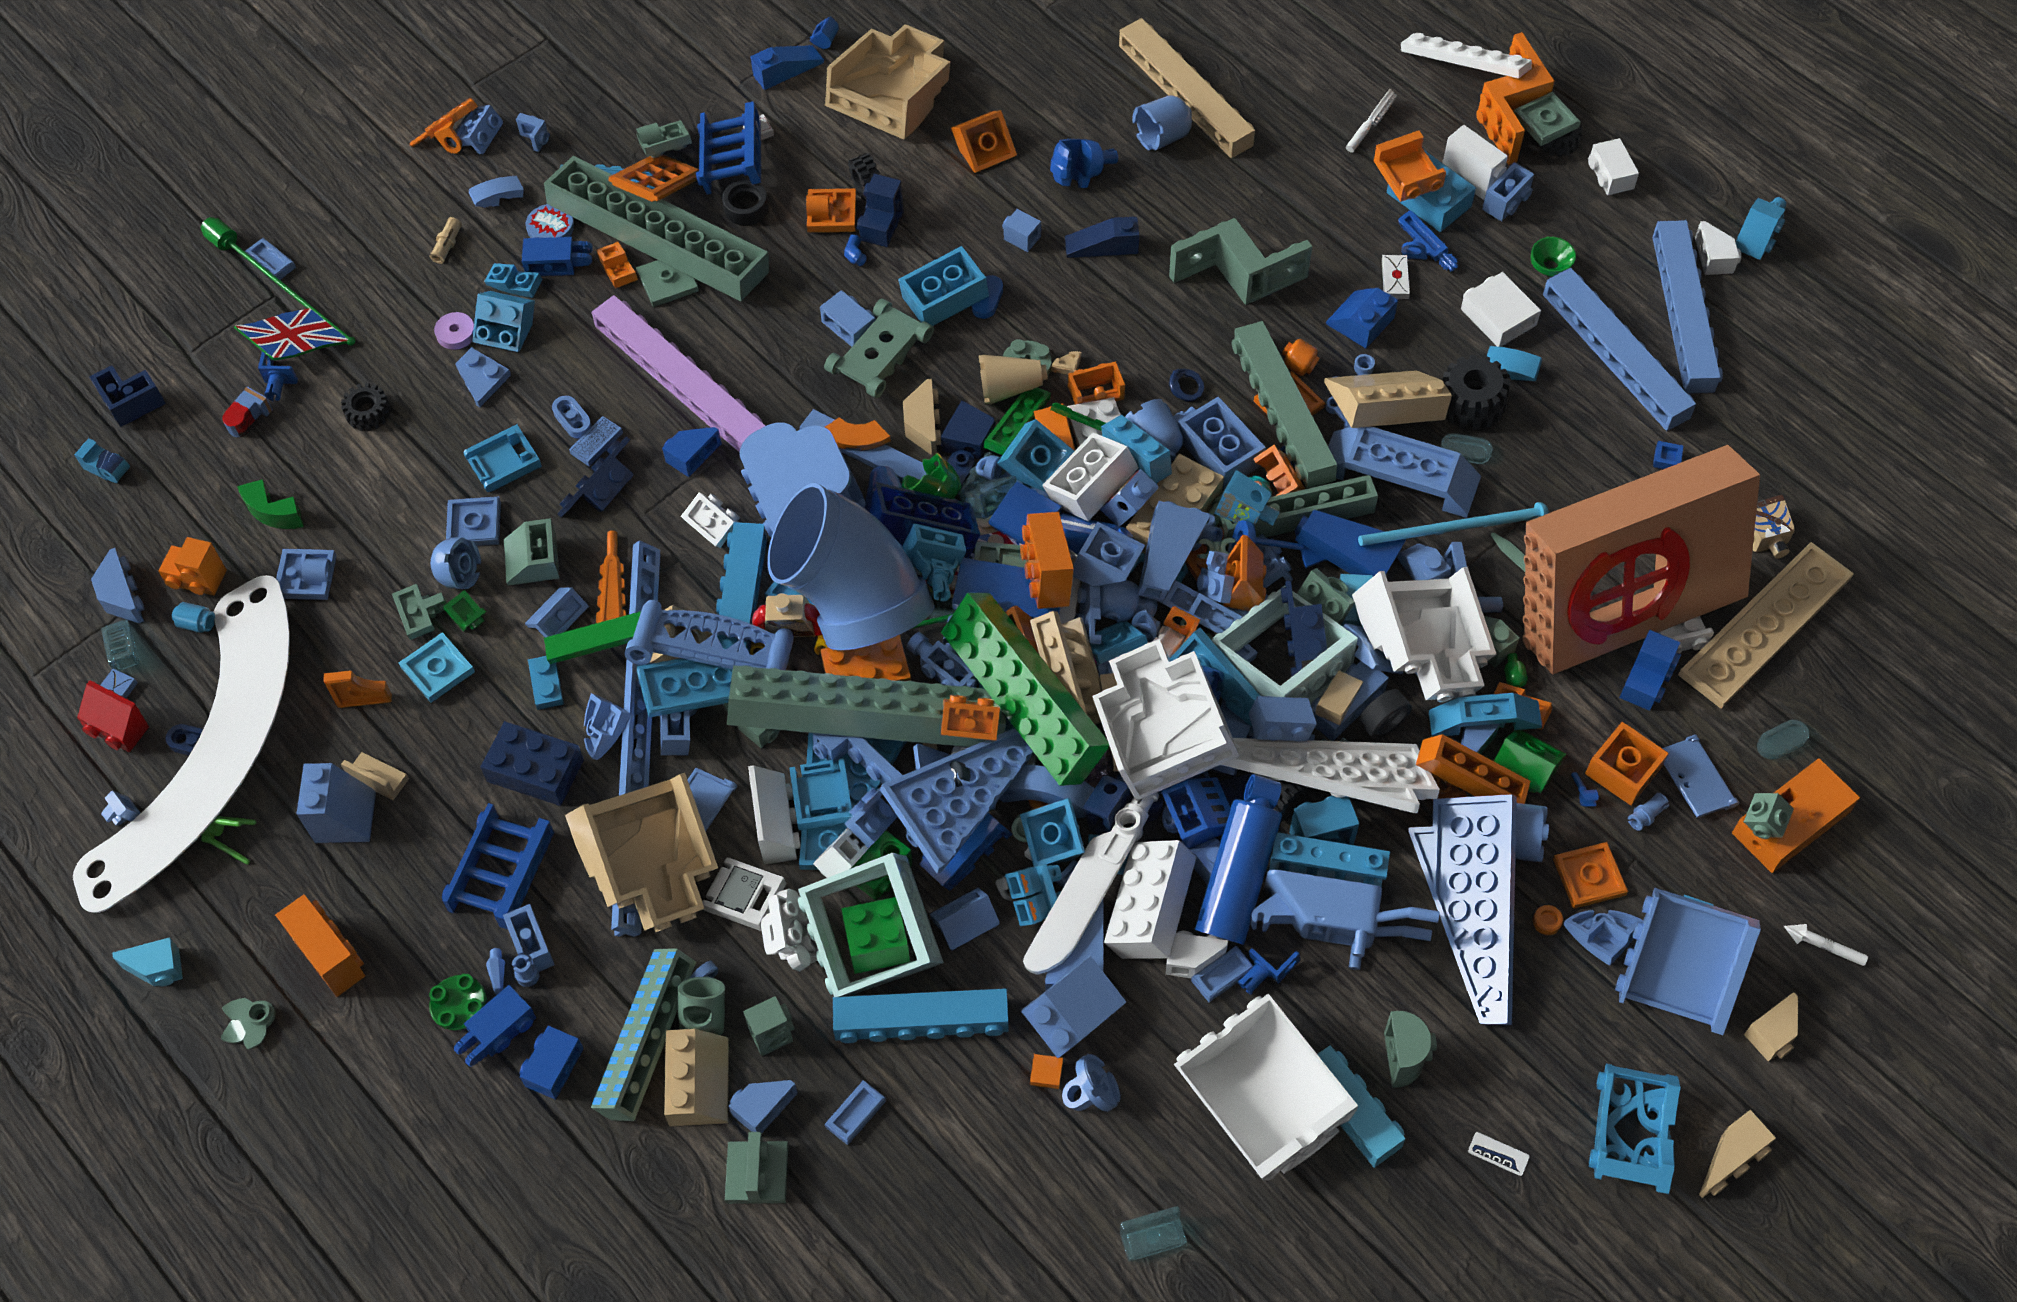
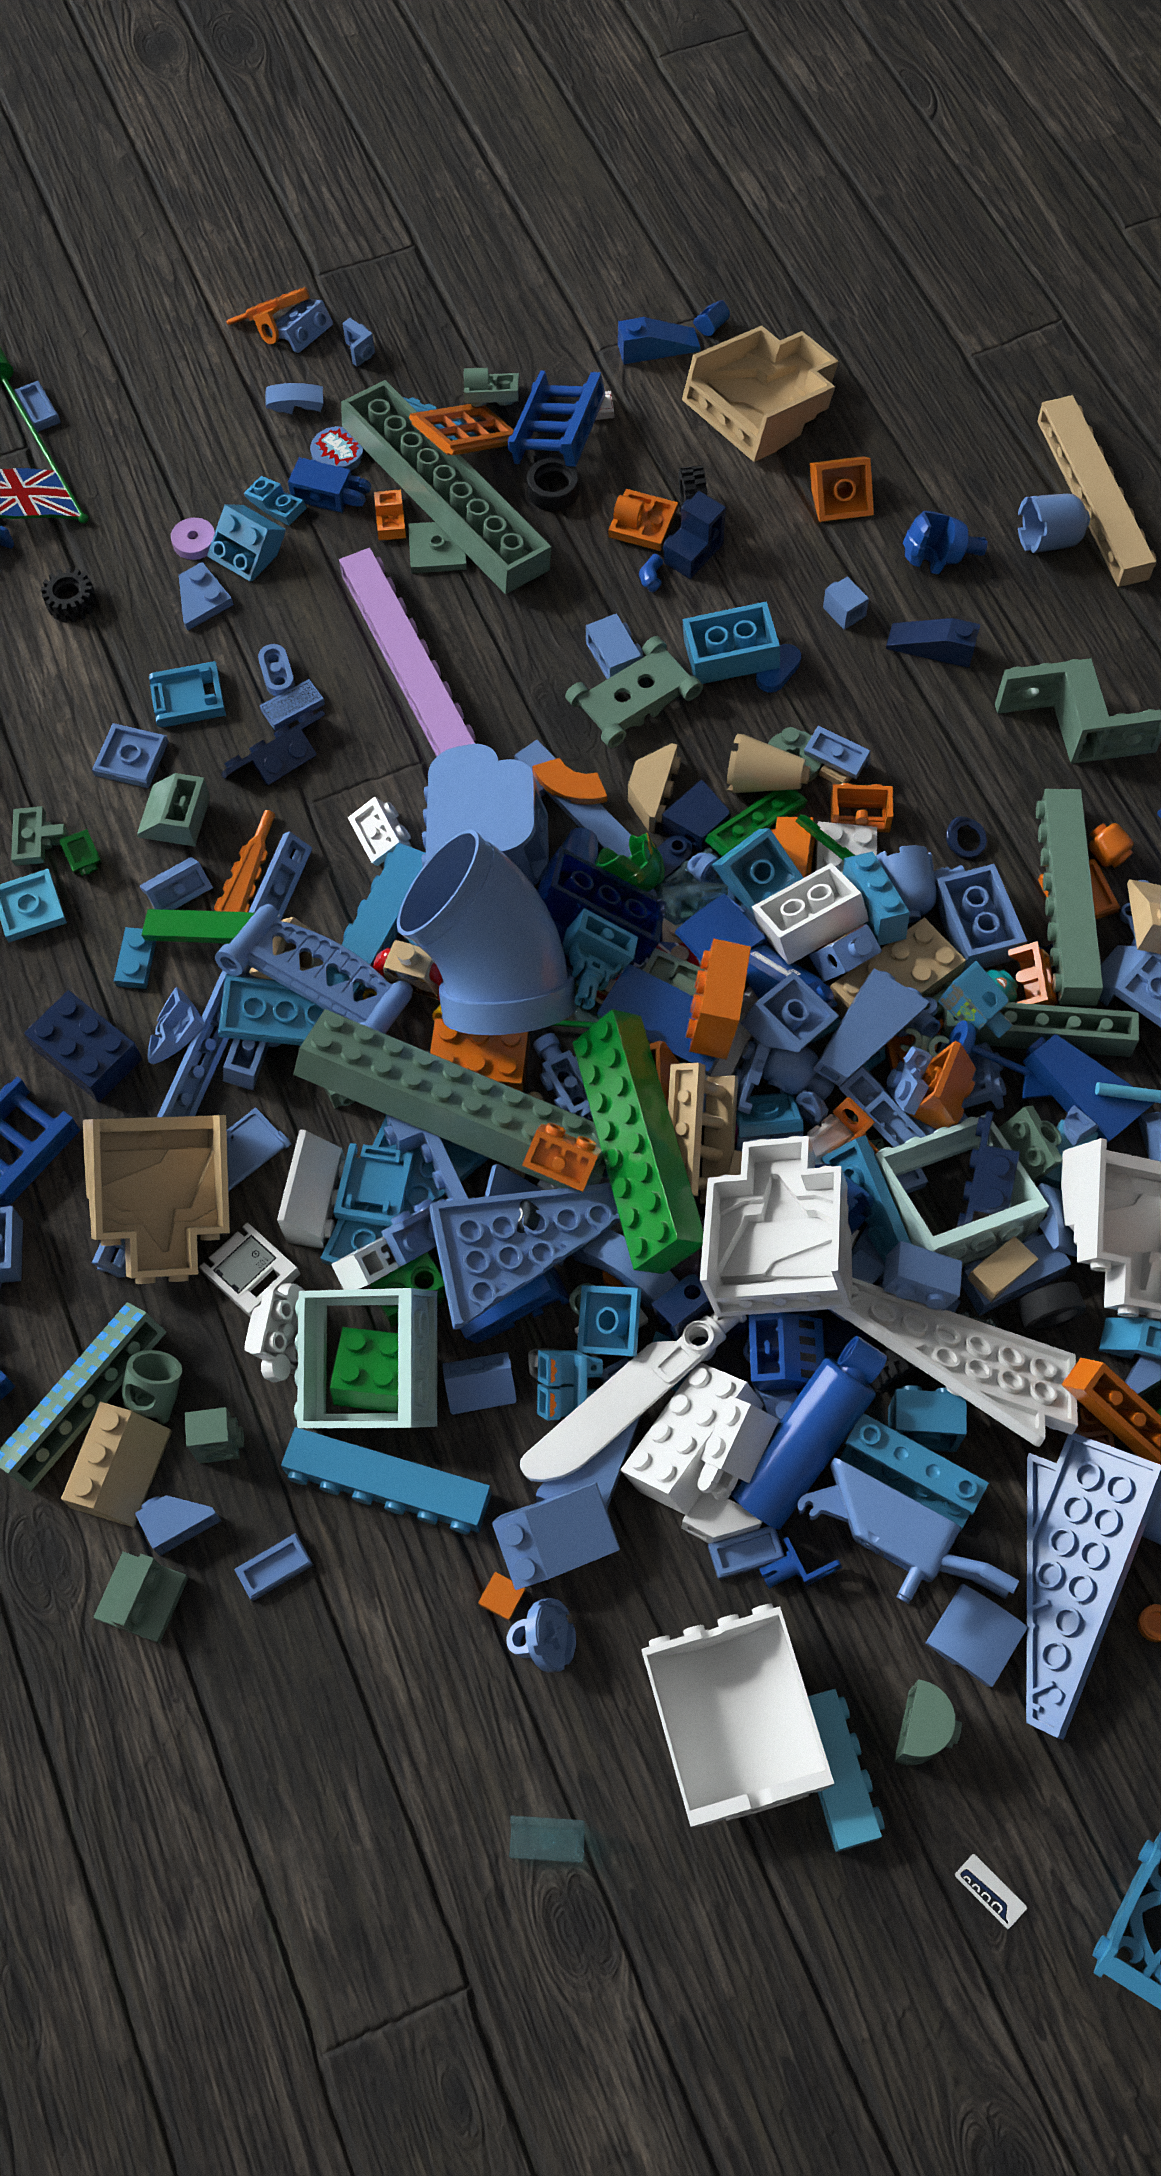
camera: 20 degrees right, 5 degrees up
tan pin [430,217,462,264] -> none
medium blue cylinder [430,538,481,589] -> none
blue slope [662,427,722,477] -> none
medium blue tile [690,961,718,978] -> none
none -> white hinge [697,1396,779,1501]
none -> medium blue panel [804,726,871,779]
none -> medium blue slope [925,1584,1028,1687]
none -> medium blue tile [1063,1105,1098,1146]

